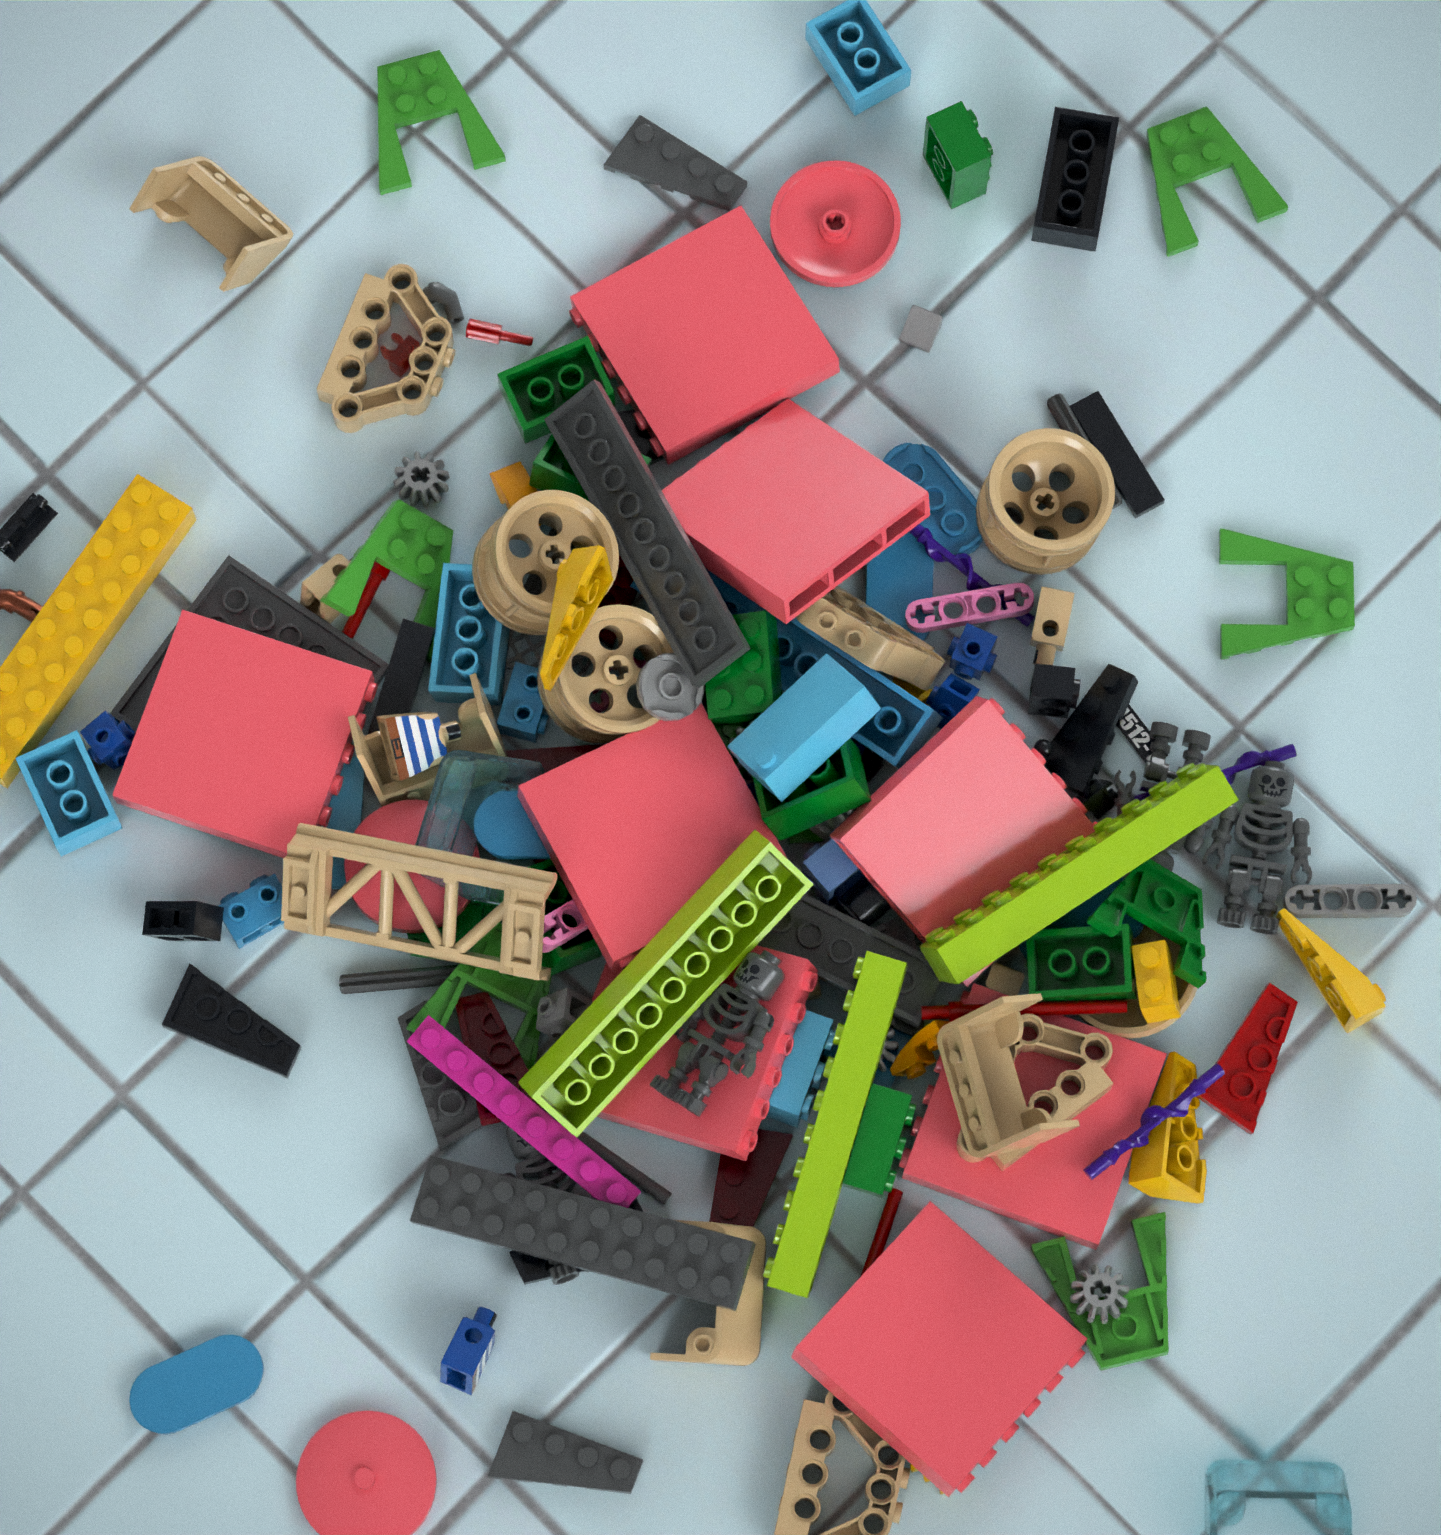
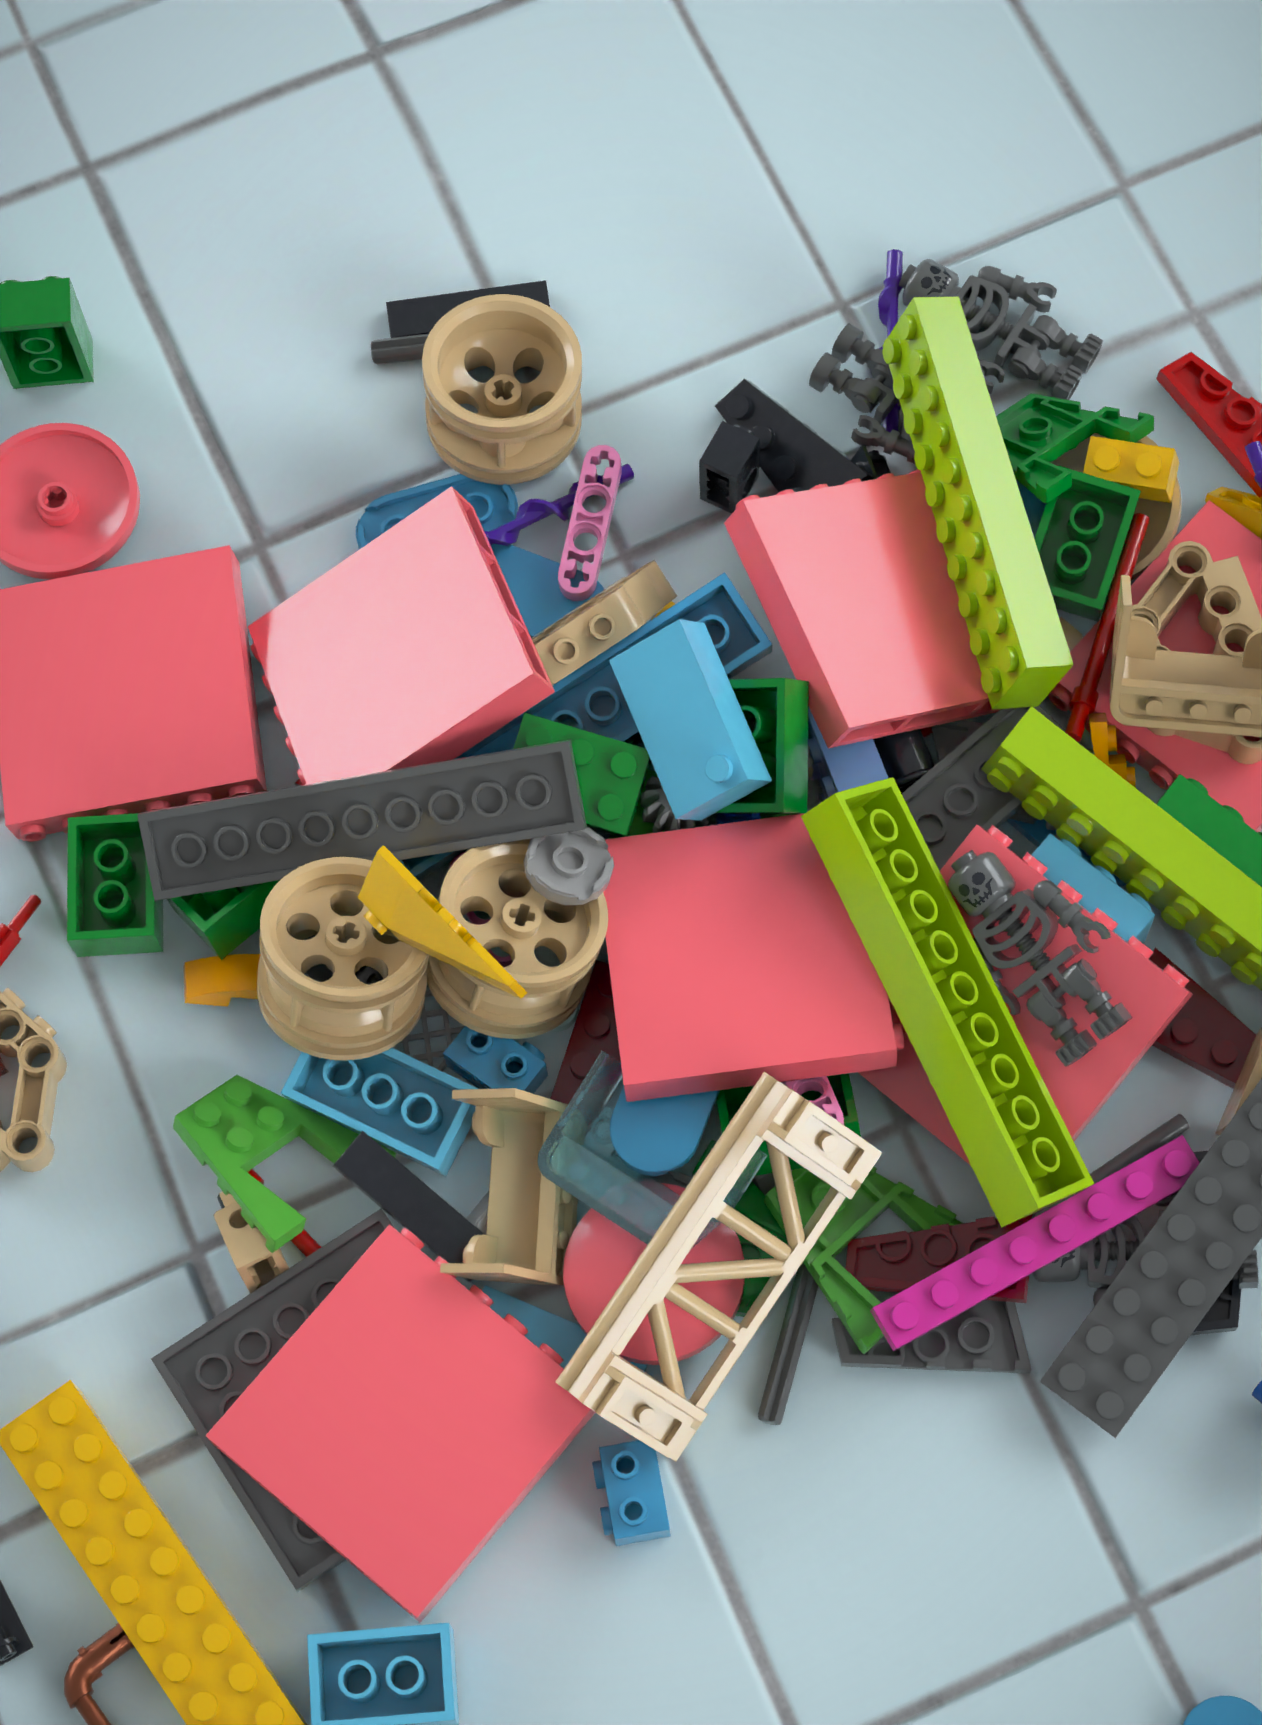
camera: 65 degrees left, 5 degrees down
blue brick [80,711,135,770] -> none
black brick [142,901,224,941] -> none
black wing [162,963,301,1079] -> none
torso [376,712,461,781] -> none
light grey gear [393,451,450,508] -> none
light grey brick [536,987,592,1041] -> none
light grey slope [899,305,943,353] -> none
blue brick [926,673,980,729] -> none
blue brick [947,623,998,681] -> none
tan torso [1030,587,1075,665] -> none
black brick [1031,107,1119,252] -> none
black sticker [1116,705,1168,764] -> none
bright green wing [1146,106,1288,257] -> none
bright green wing [1219,529,1355,660] -> none
yellow wedge [1276,908,1386,1033] -> none
light grey beam [1283,884,1417,918] -> none

